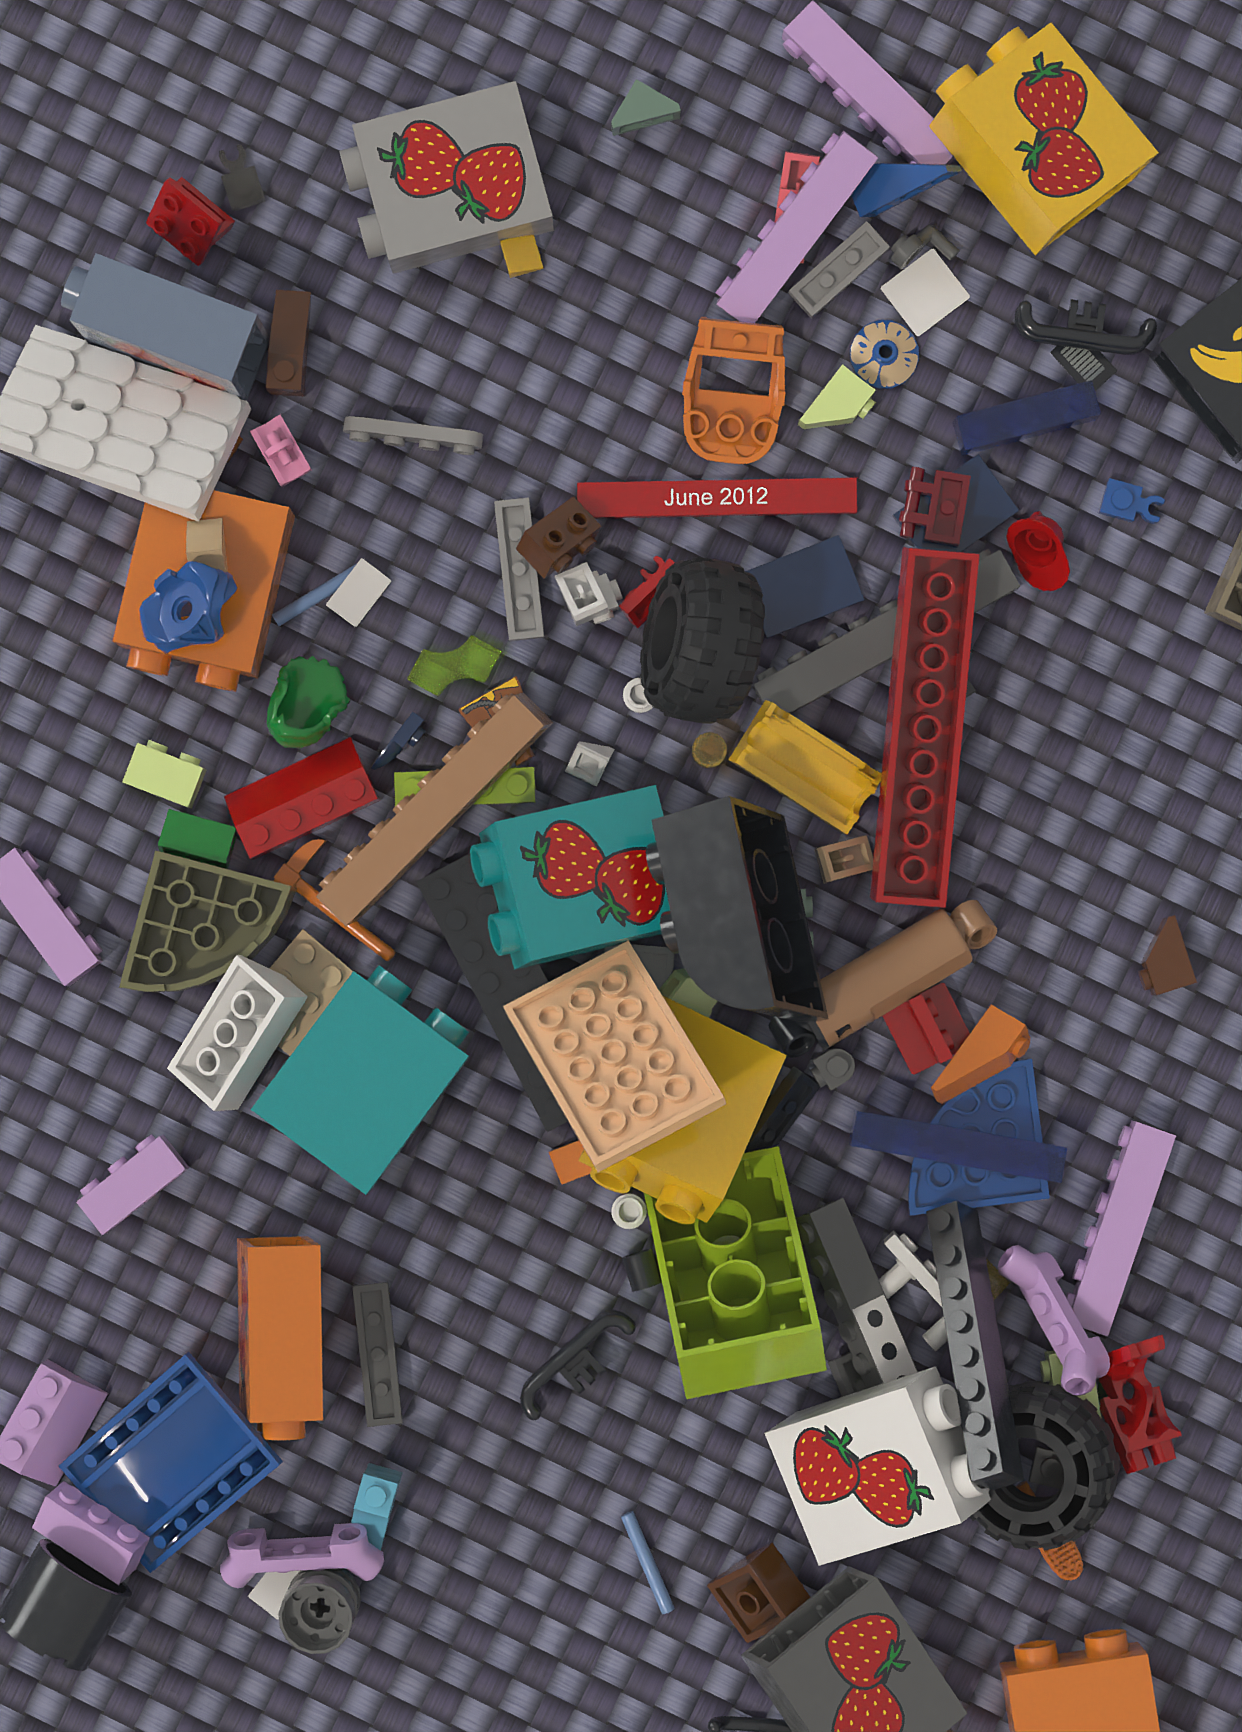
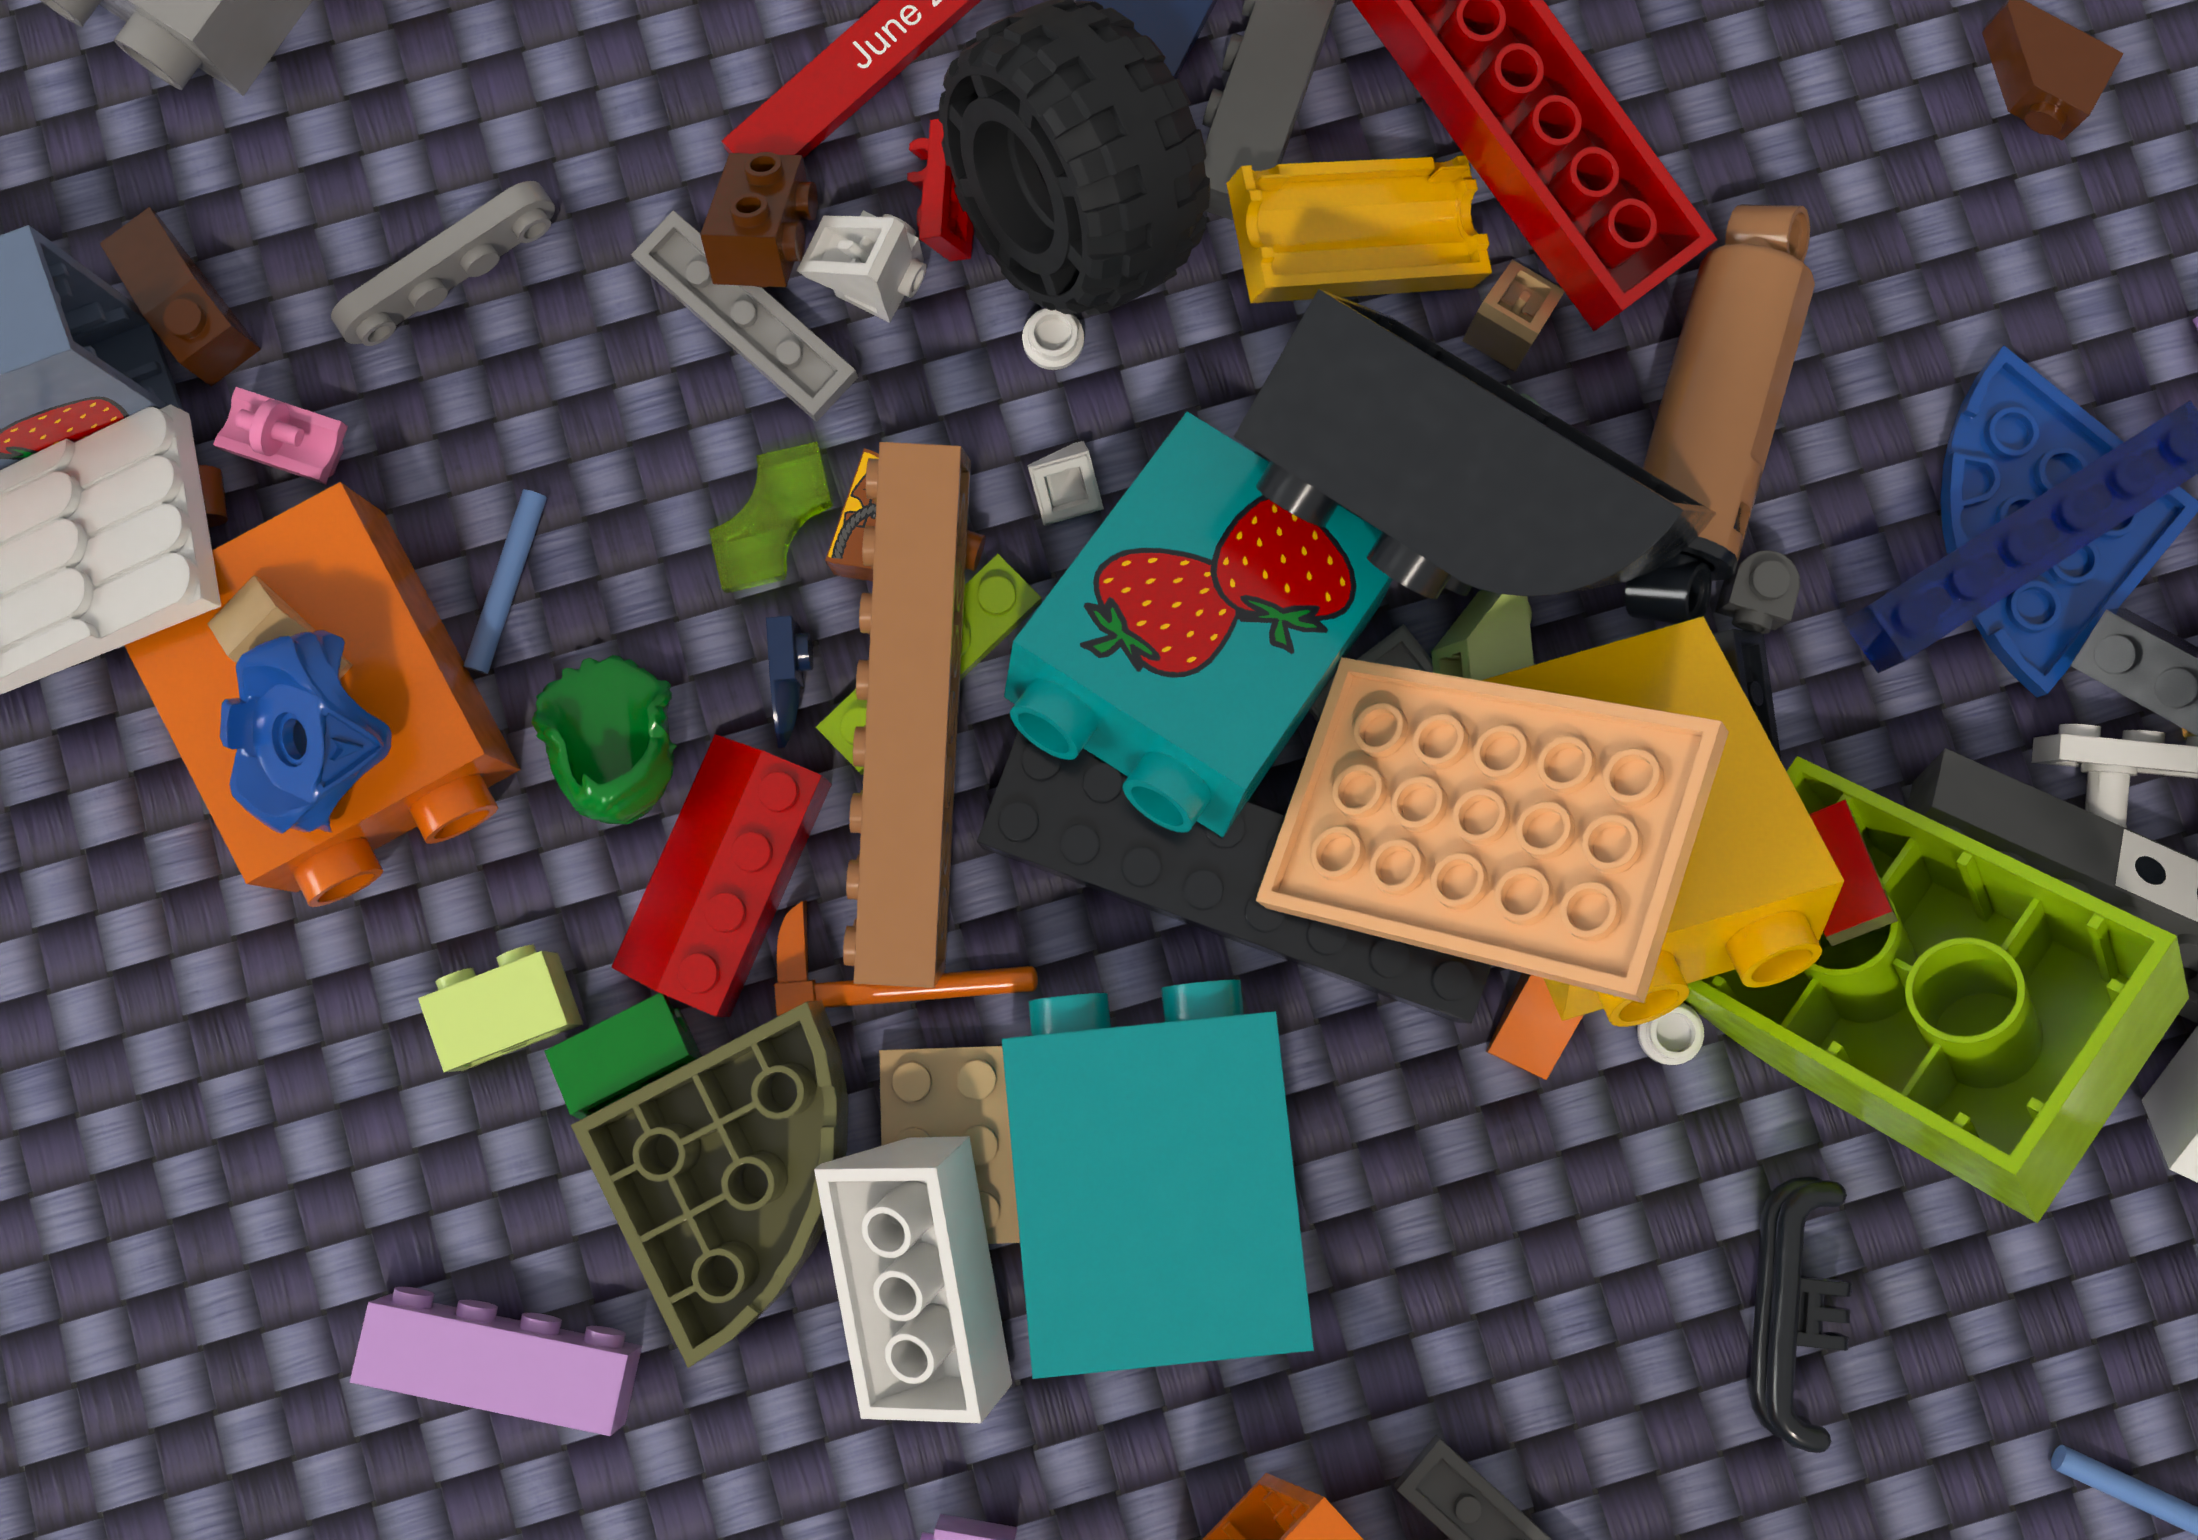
camera: 40 degrees left, 5 degrees down
white sticker [326,558,391,627] -> none
black beam [622,1248,662,1292] -> none
clear yellow wheel [692,732,727,768] -> none
red bracket [882,983,970,1074] -> none
orange slope [931,1004,1030,1104] -> none
none -> red tile [1809,800,1898,946]

